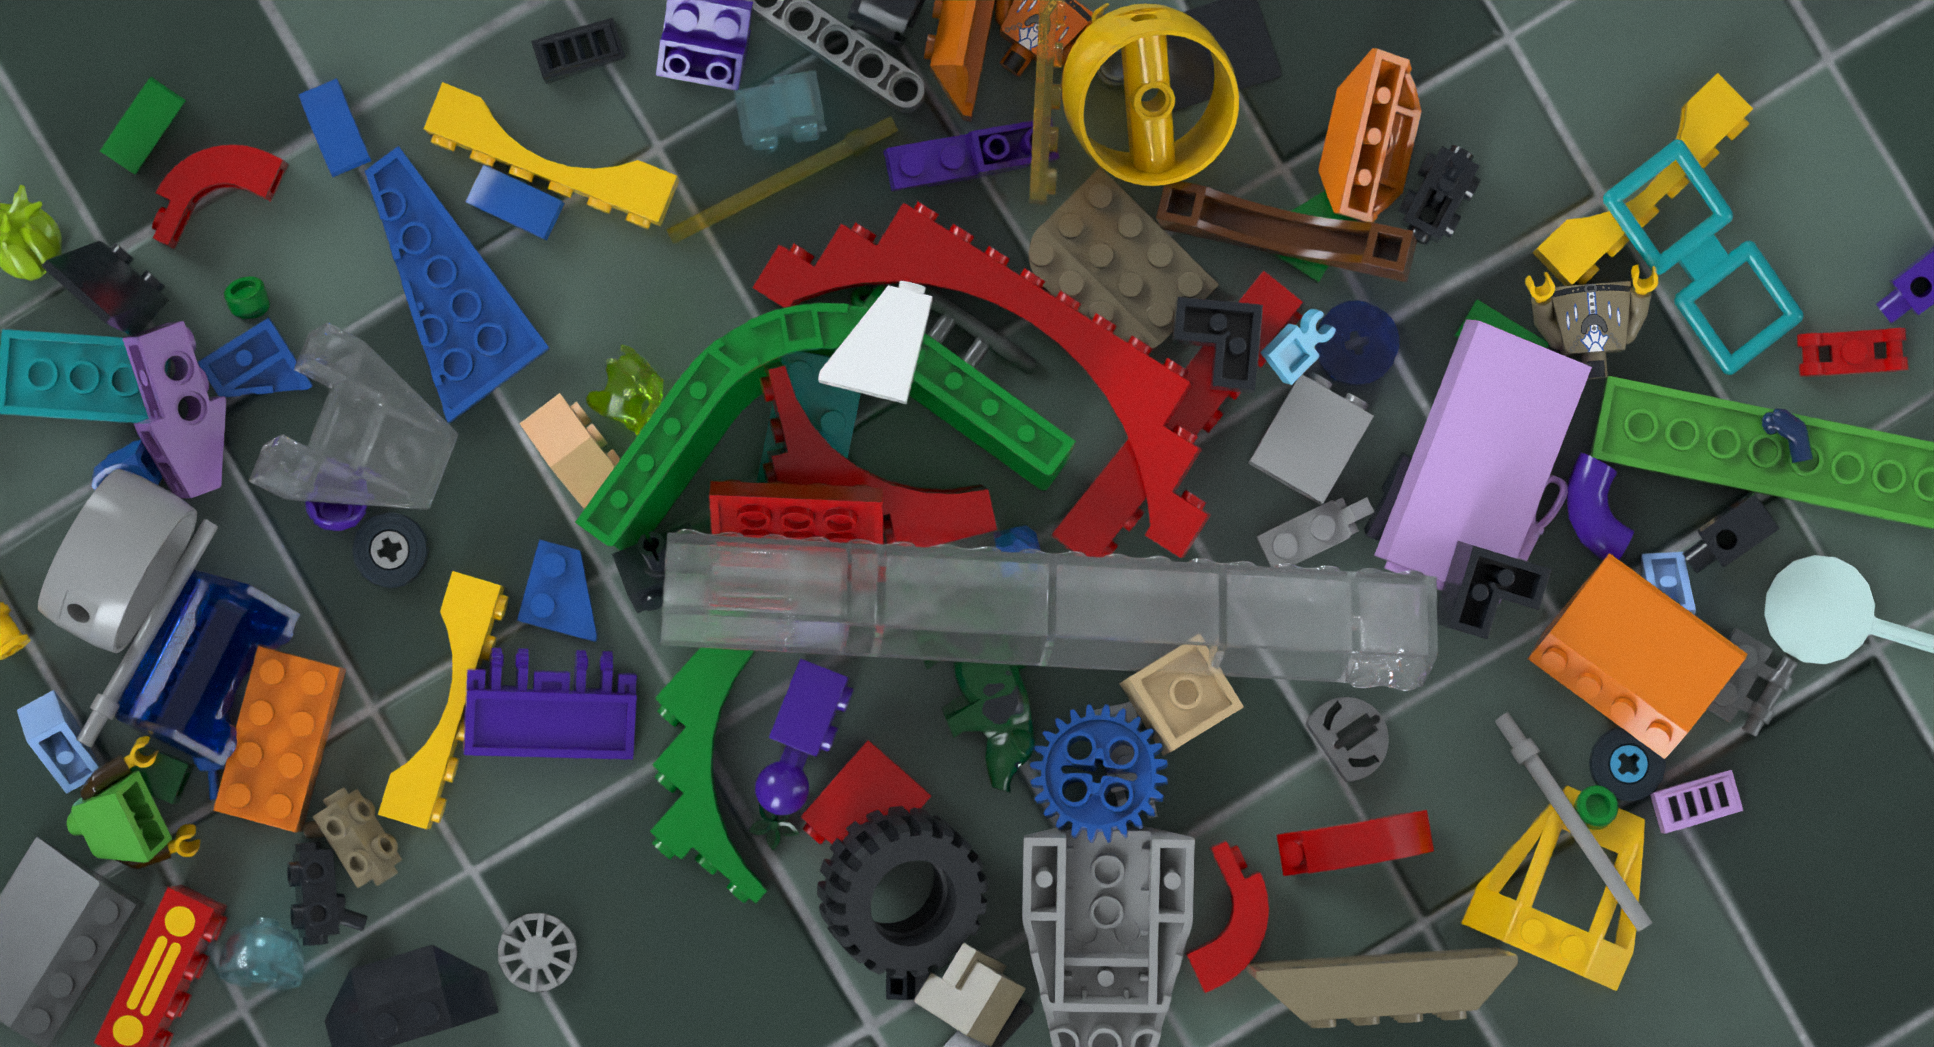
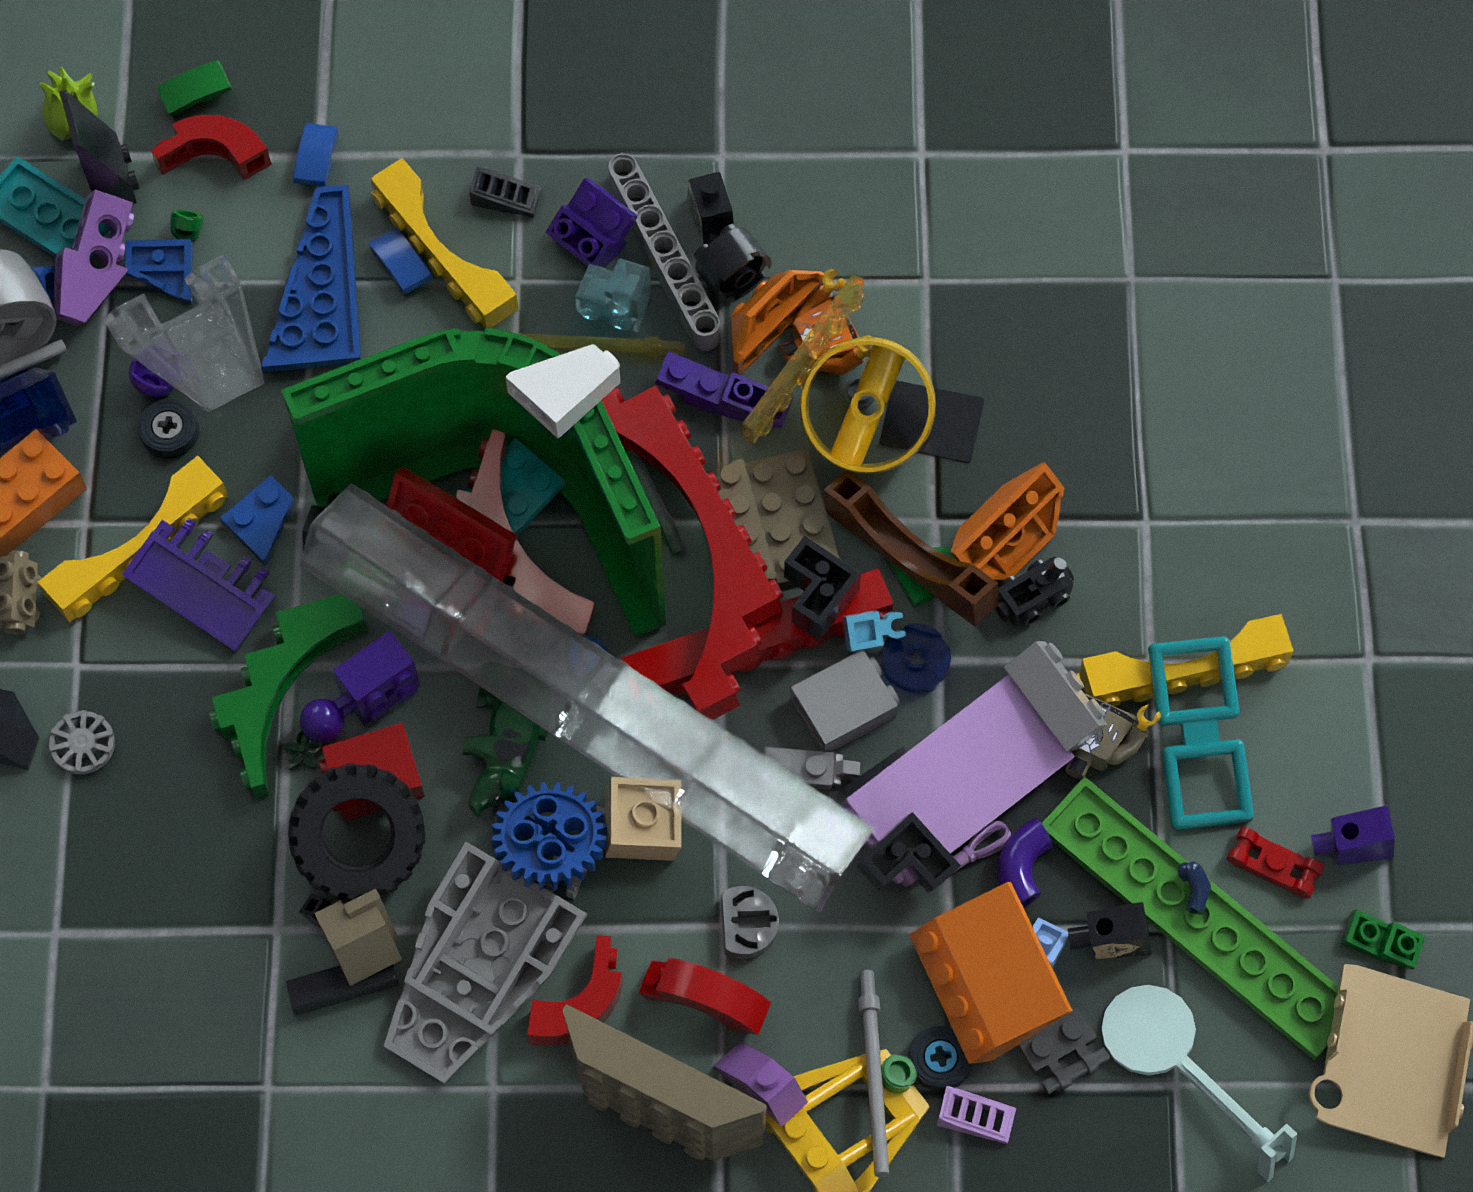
camera: 30 degrees right, 20 degrees down
none -> medium lavender slope [714,1042,808,1127]
none -> light grey brick [1004,641,1107,751]

